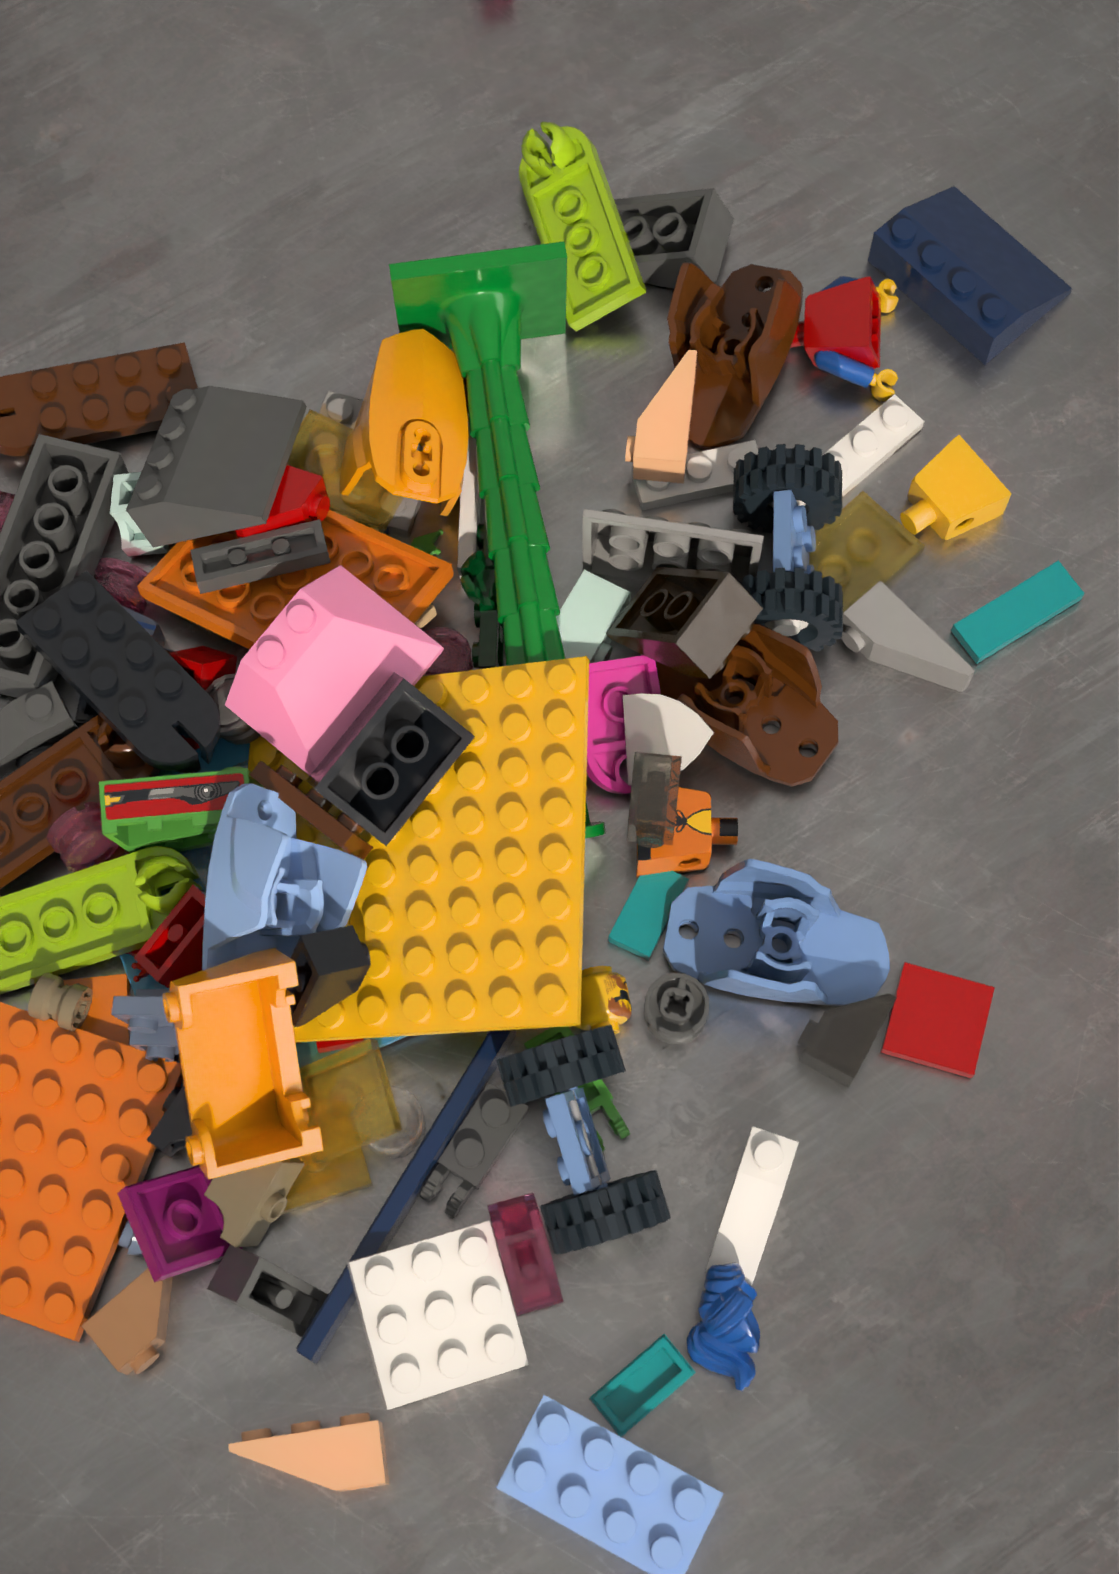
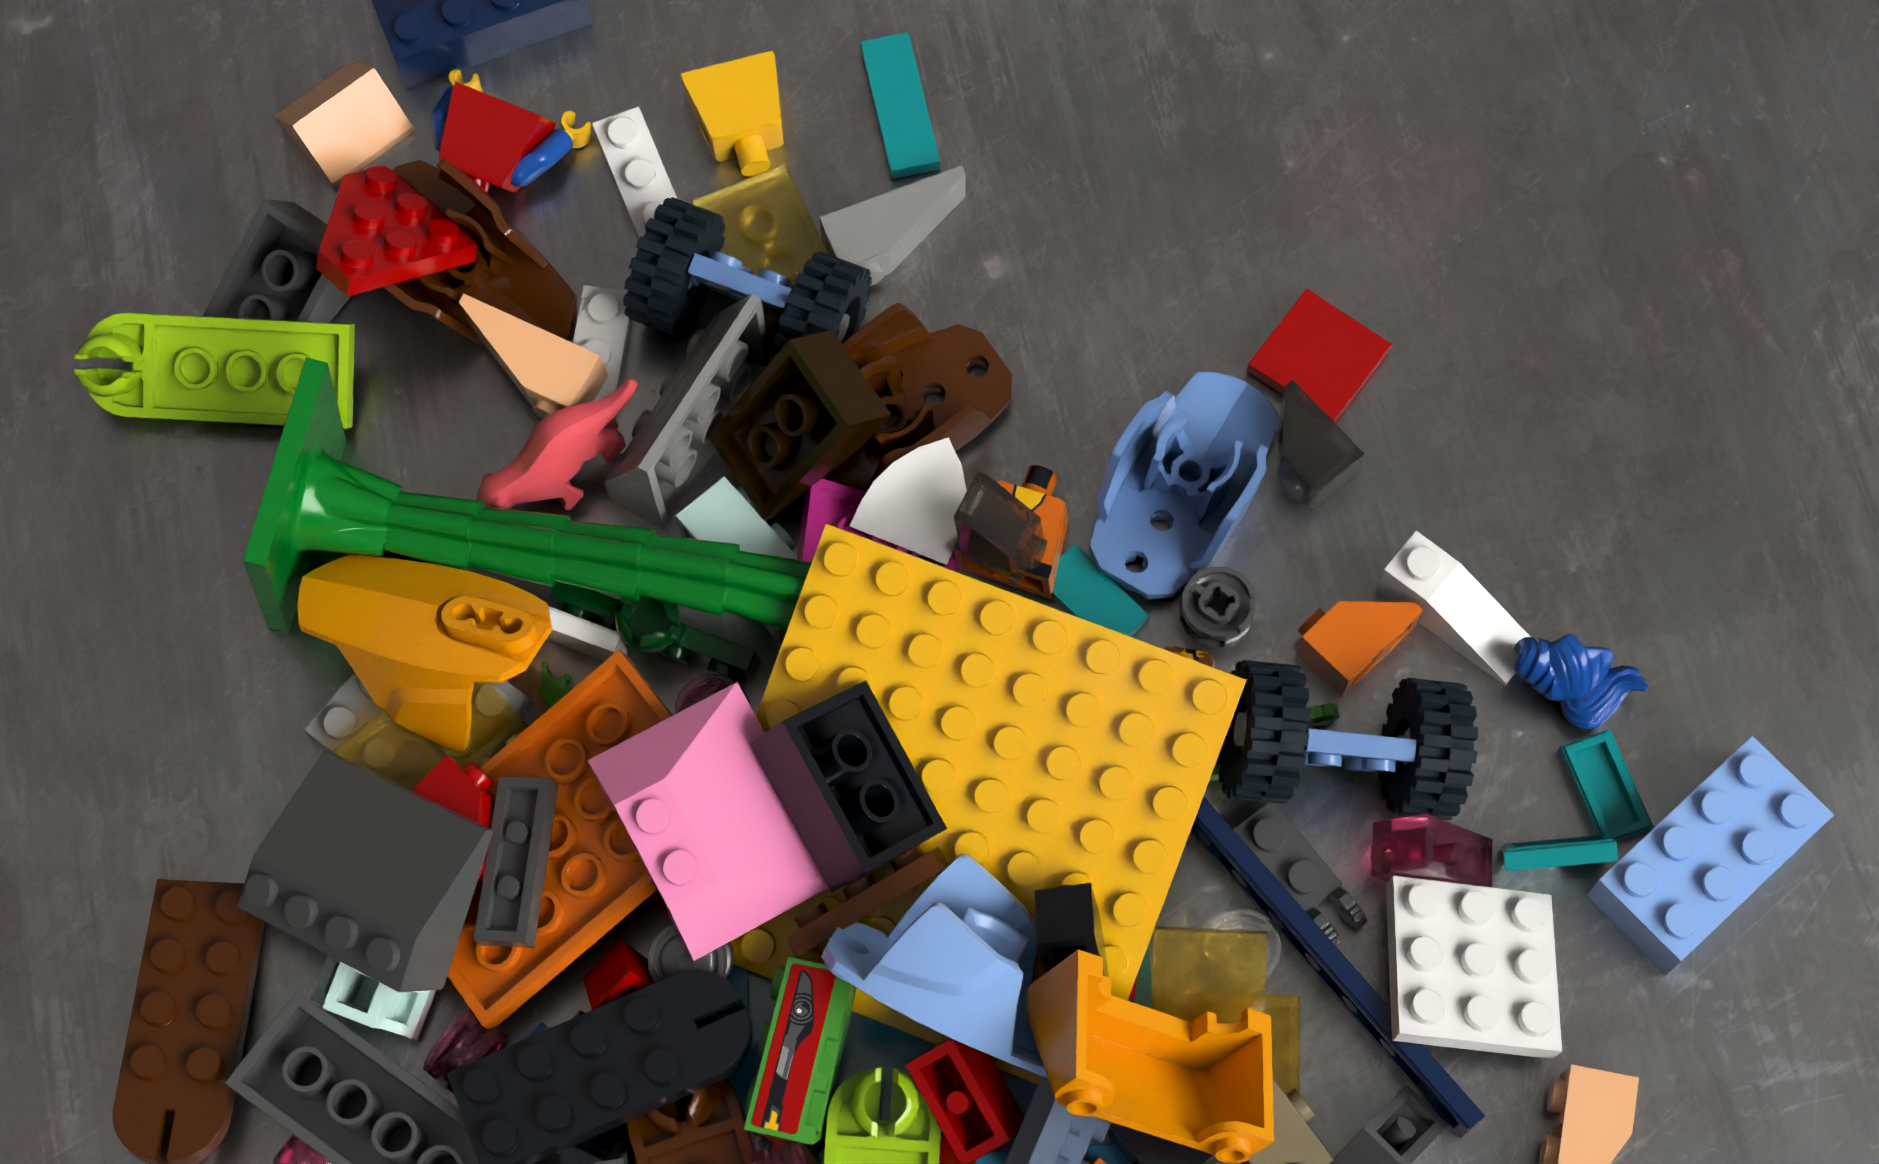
camera: 70 degrees left, 0 degrees up
none -> light nougat slope [274,59,415,188]
none -> red plate [316,165,478,297]
none -> coral animal [476,378,637,511]
none -> orange slope [1296,601,1423,697]
none -> teal tile [1501,834,1619,872]

